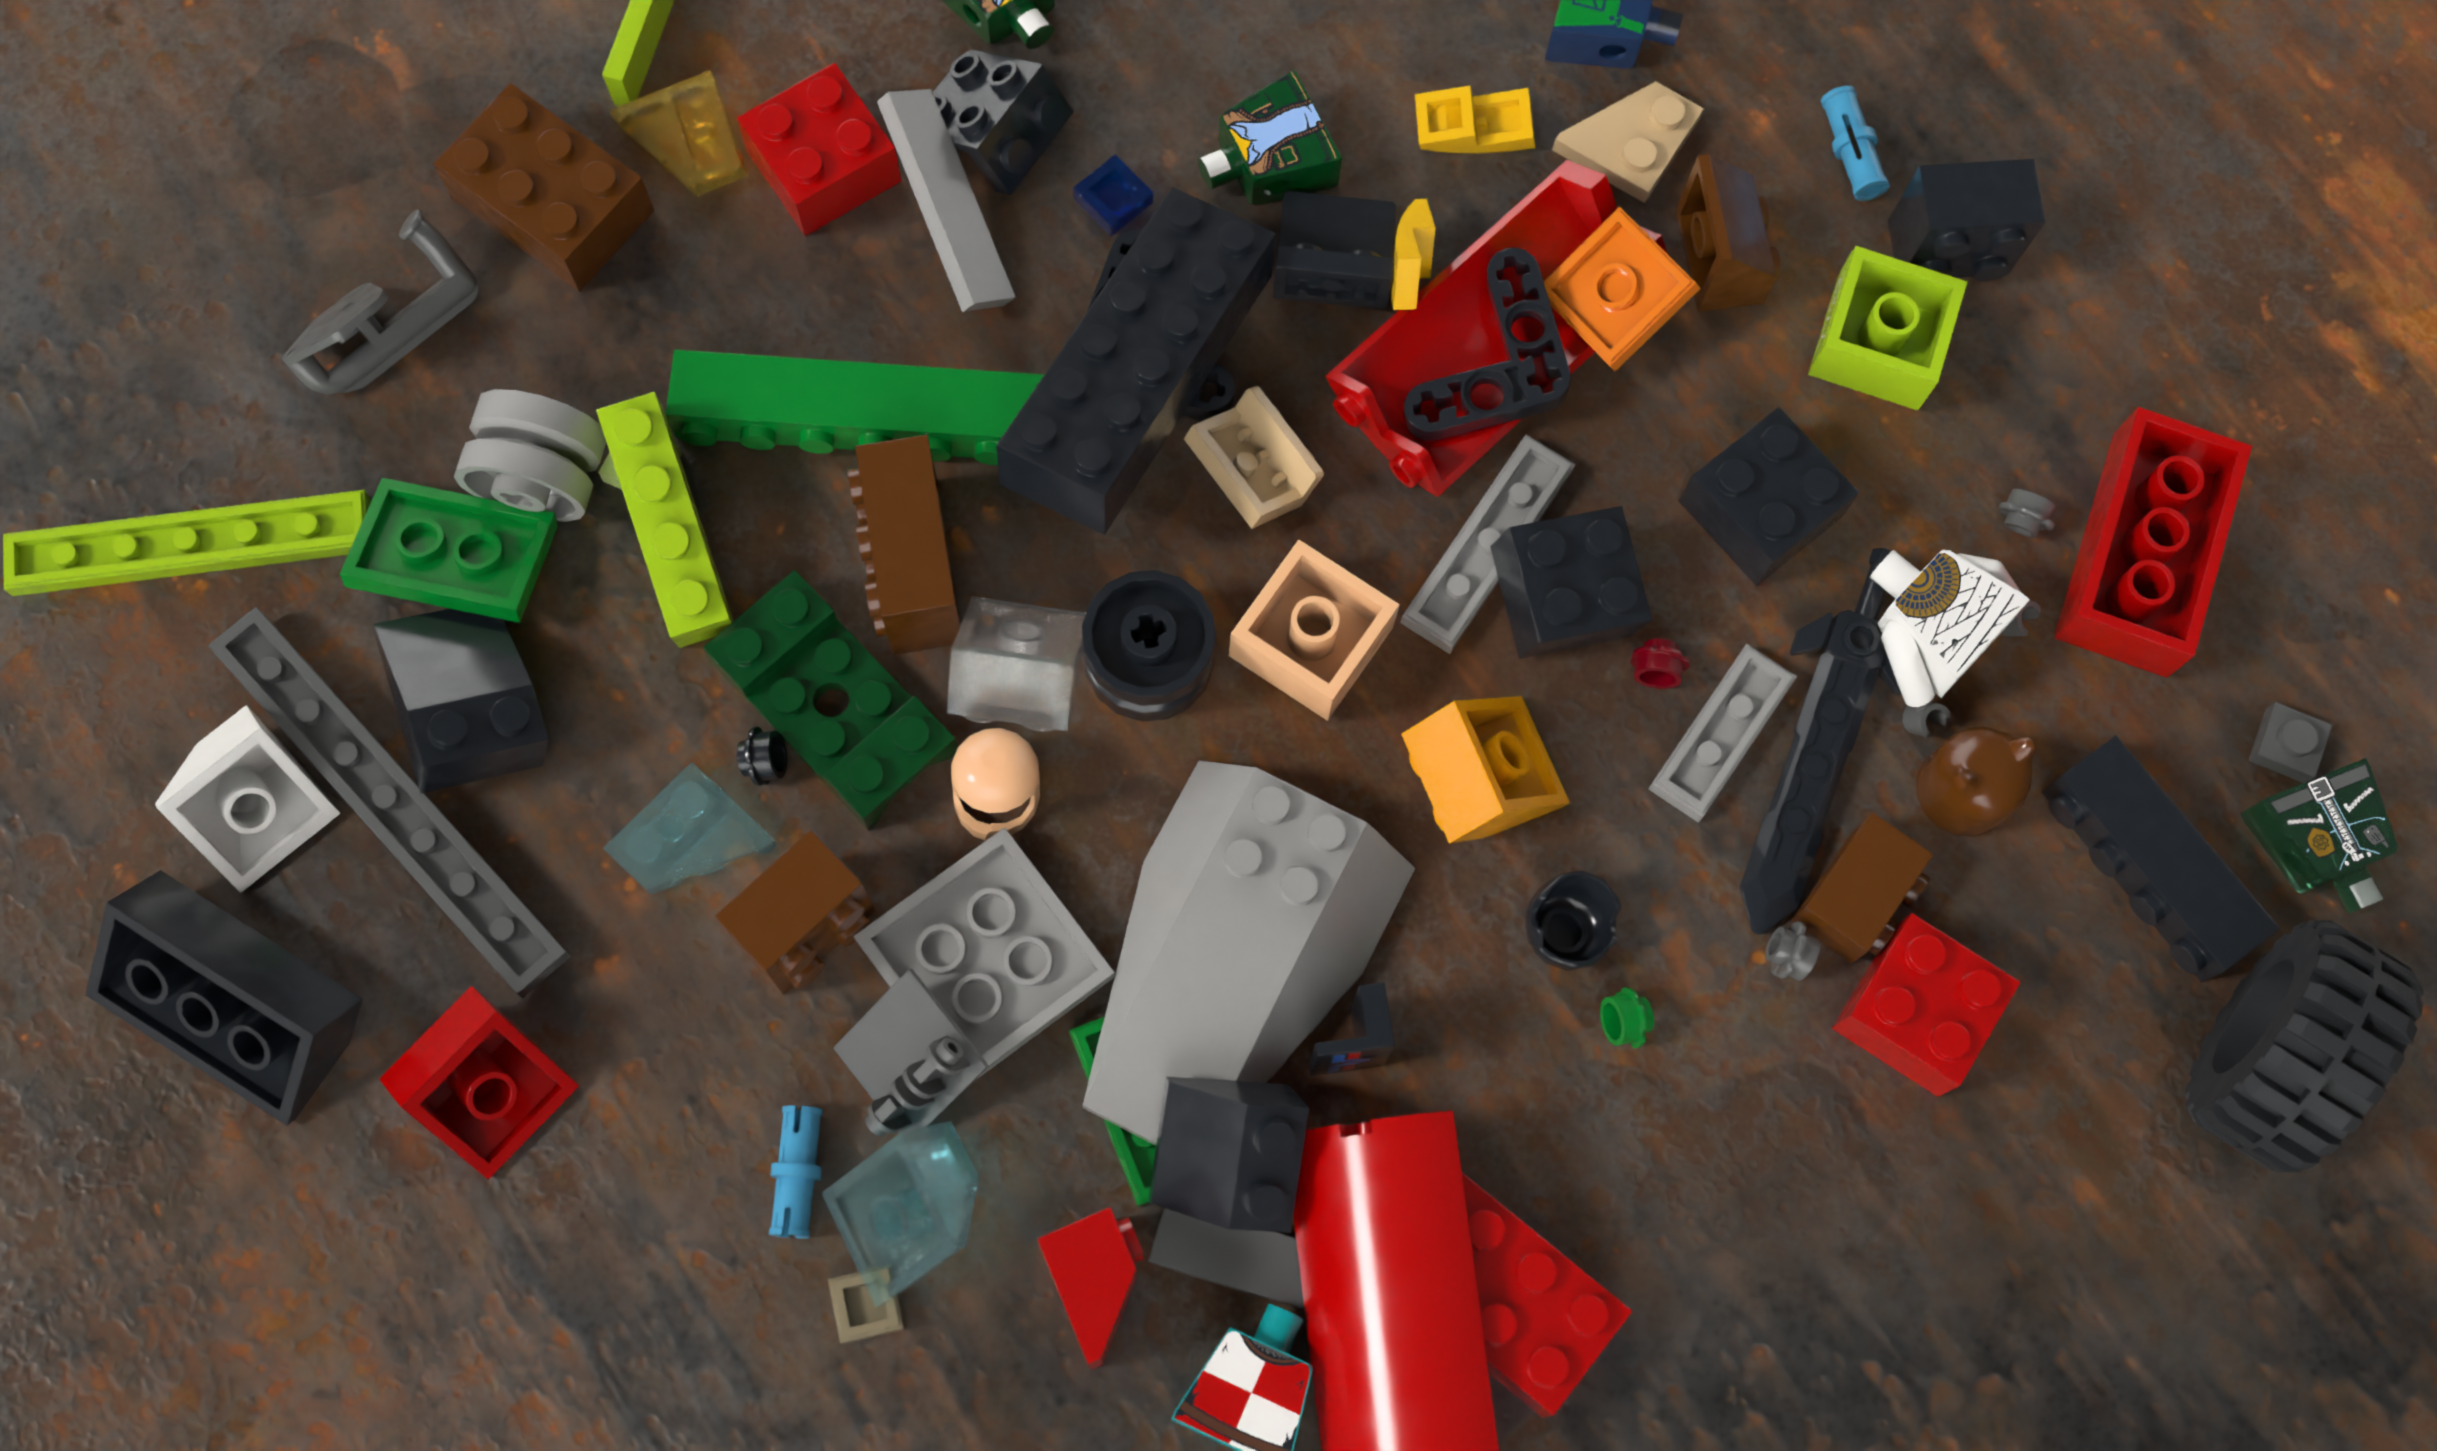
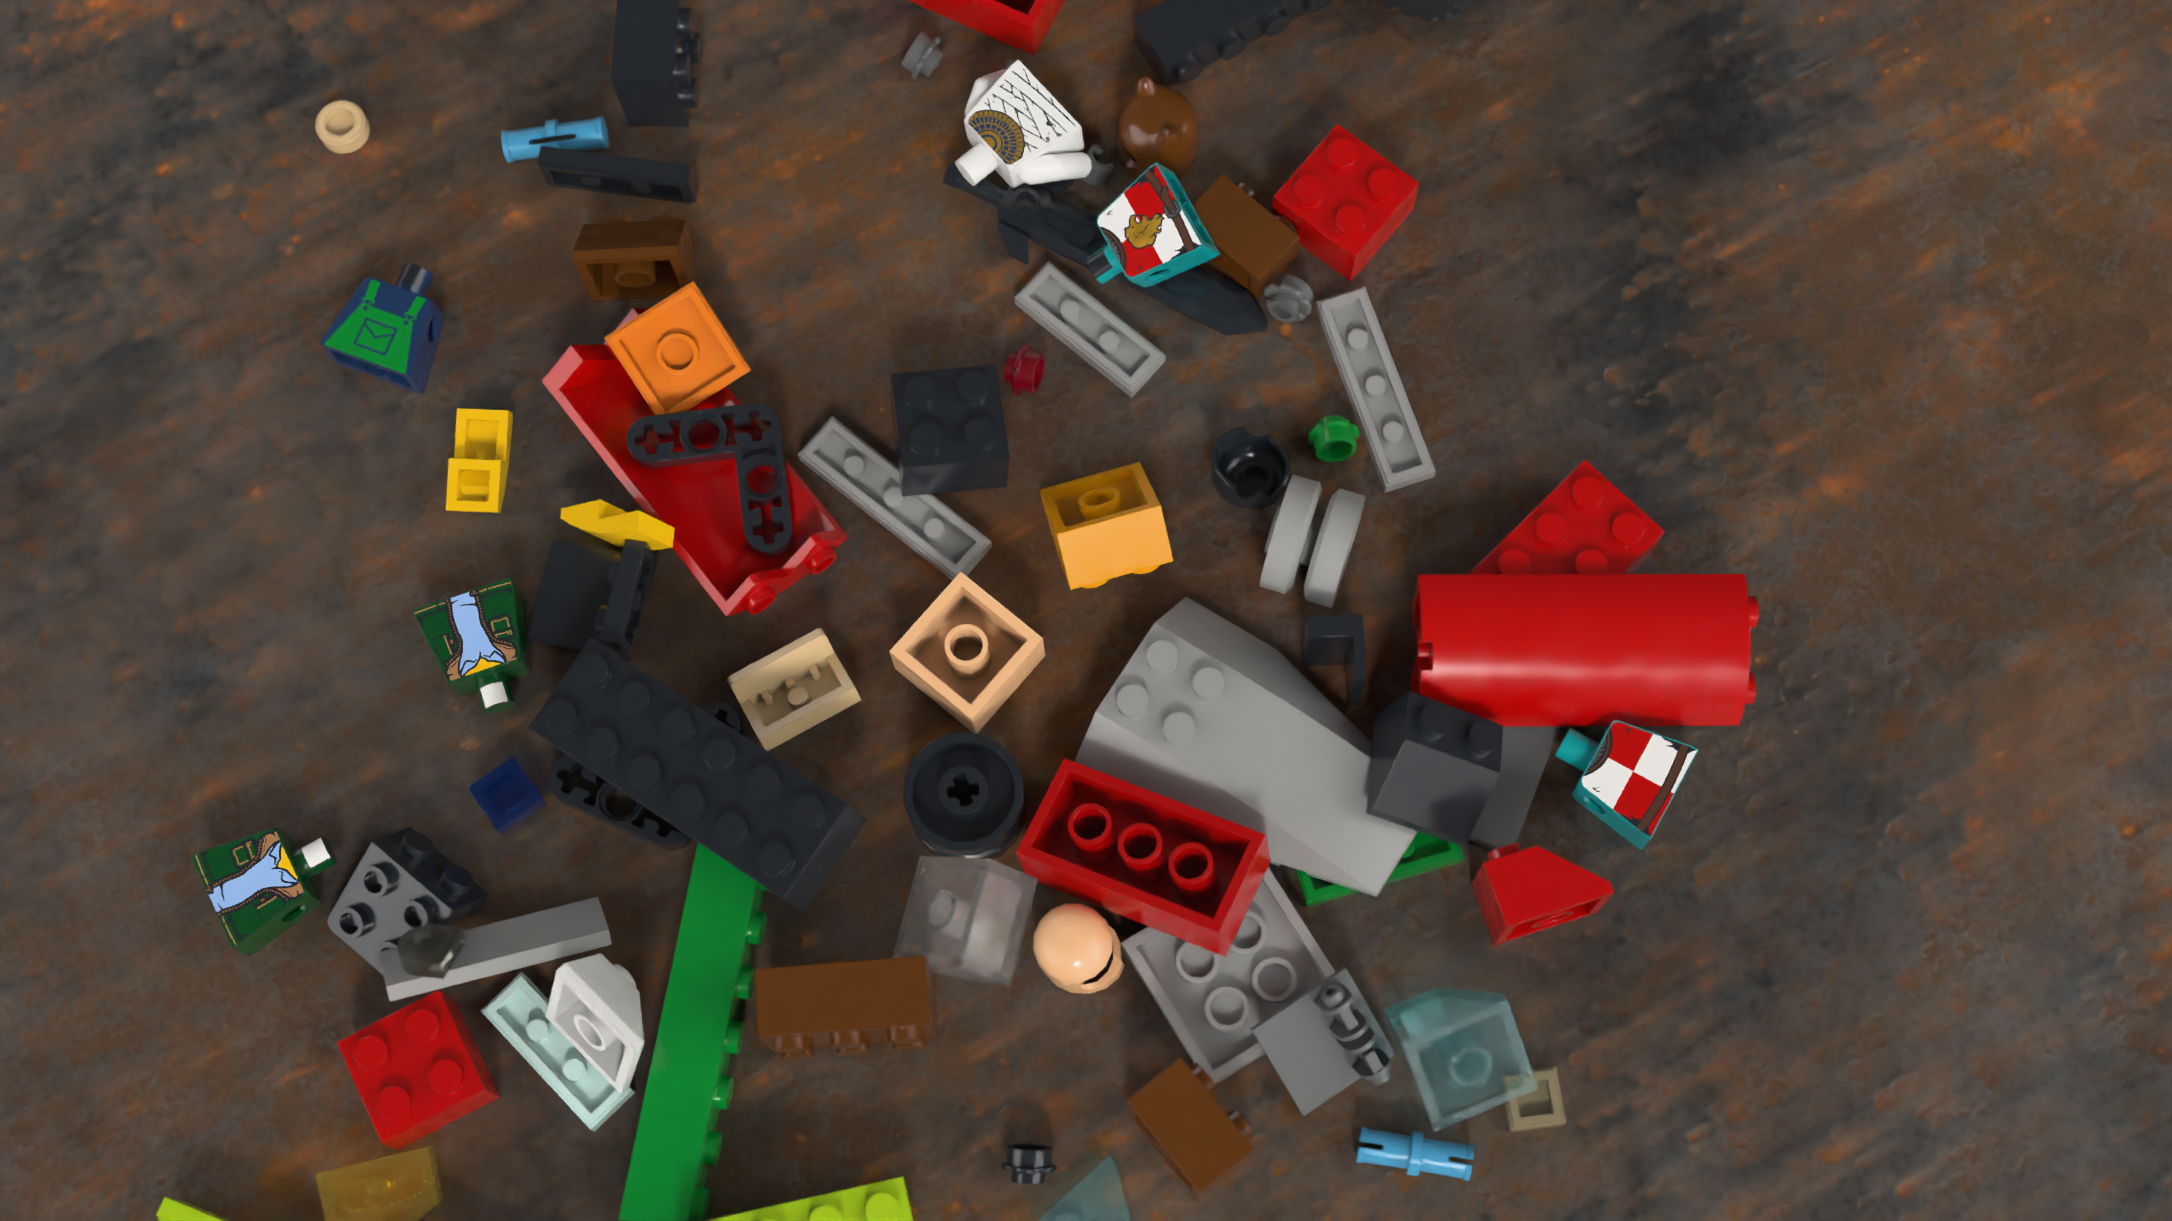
camera: 75 degrees left, 0 degrees up
dark green piece [702,570,958,831] -> none
tan wing [1552,81,1704,203] -> none
black brick [1678,407,1860,586] -> none
lime brick [1808,246,1967,411] -> none
none -> clear smoke tile [397,924,466,979]
none -> light aqua tile [481,972,635,1132]
none -> black tile [537,146,699,204]
none -> white slope [545,953,644,1094]
none -> red brick [1016,758,1271,957]
none -> torso [1086,162,1220,288]
none -> light grey wheel [1259,474,1366,608]
none -> light grey tile [1315,286,1436,493]

